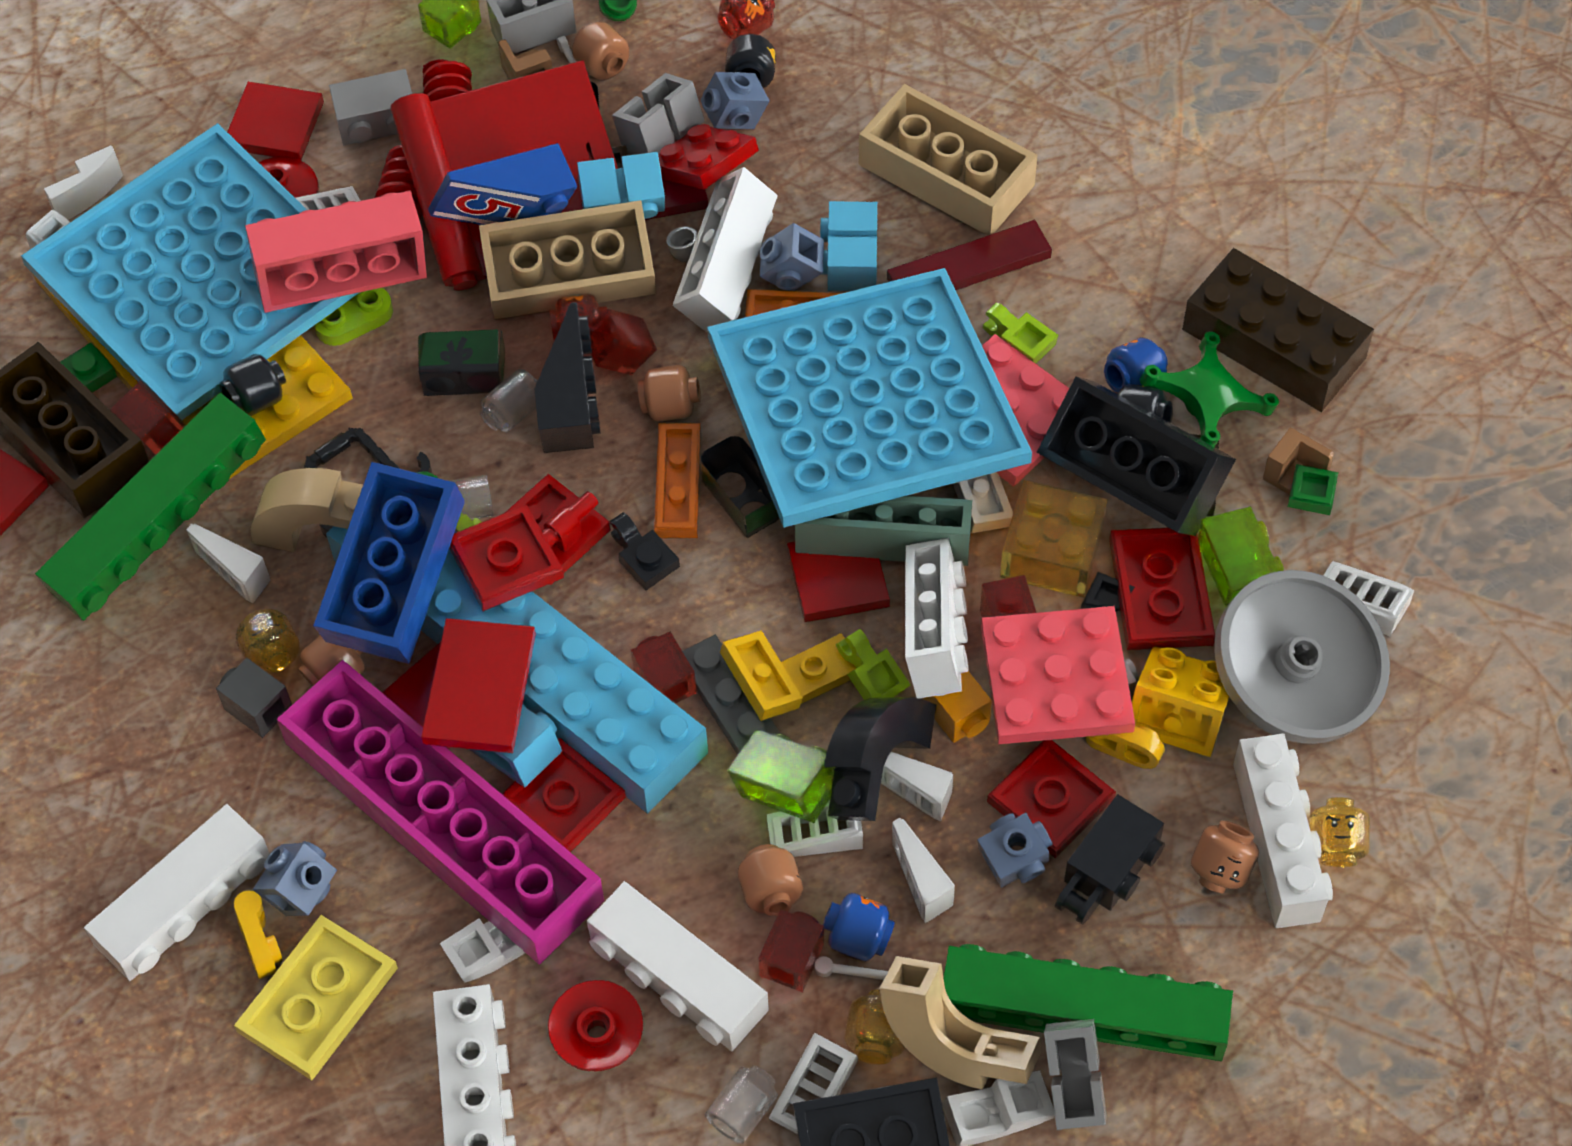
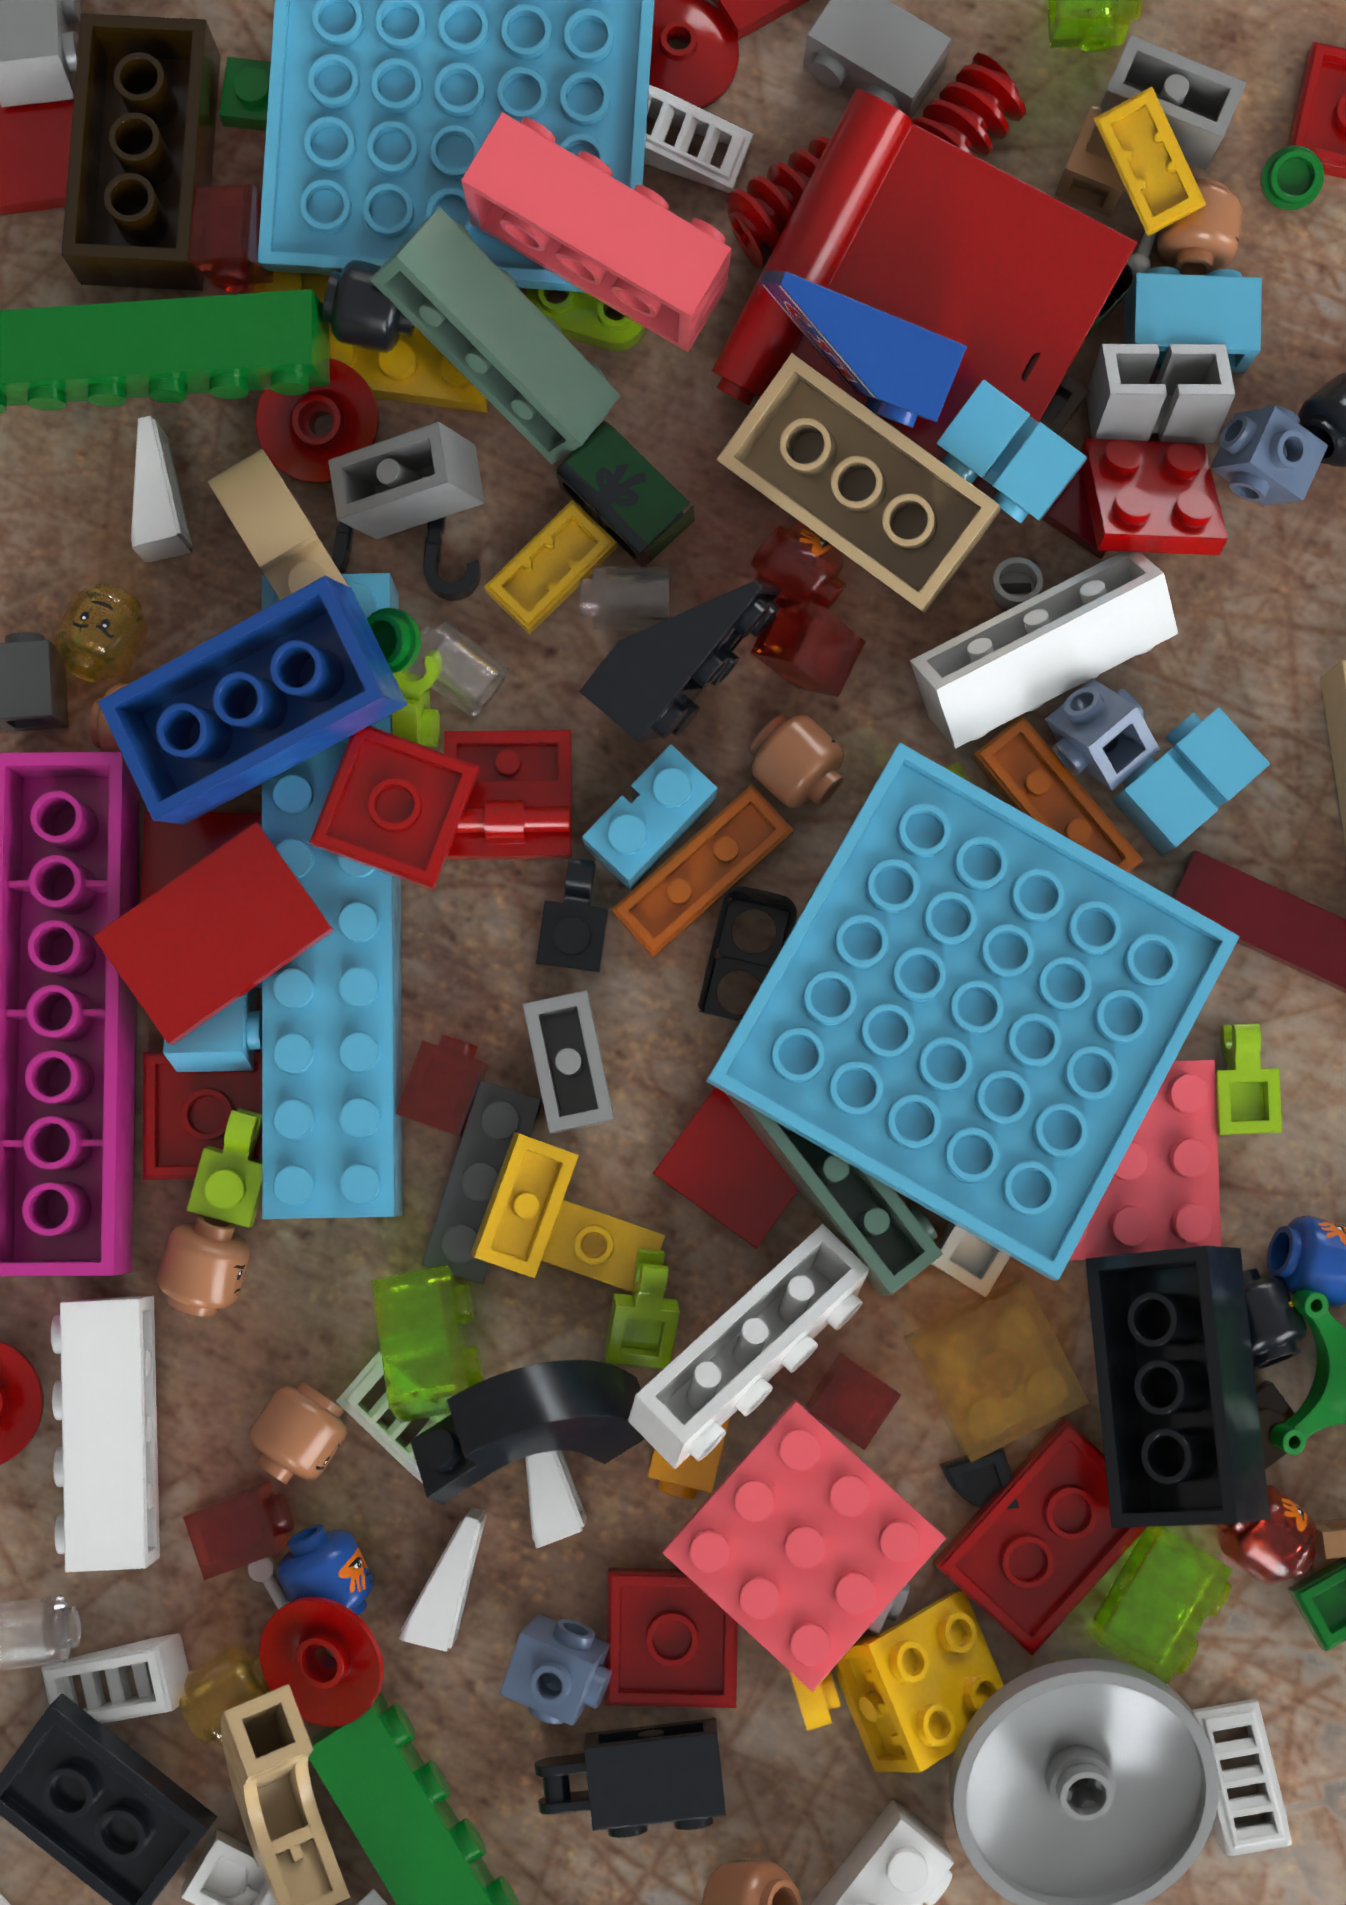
camera: 45 degrees right, 25 degrees up
none -> nougat head [157,1215,251,1317]
none -> lime plate [186,1107,262,1228]
none -> red dish [255,358,379,484]
none -> red dish [259,1597,384,1727]
none -> light grey brick [328,422,485,540]
none -> sand green brick [370,207,621,464]
none -> yellow plate [484,500,617,635]
none -> light grey brick [523,990,615,1134]
none -> medium azure piece [582,744,718,890]
none -> yellow plate [1093,86,1206,237]
none -> medium azure piece [1123,267,1262,373]
none -> clear red head [1216,1484,1316,1585]

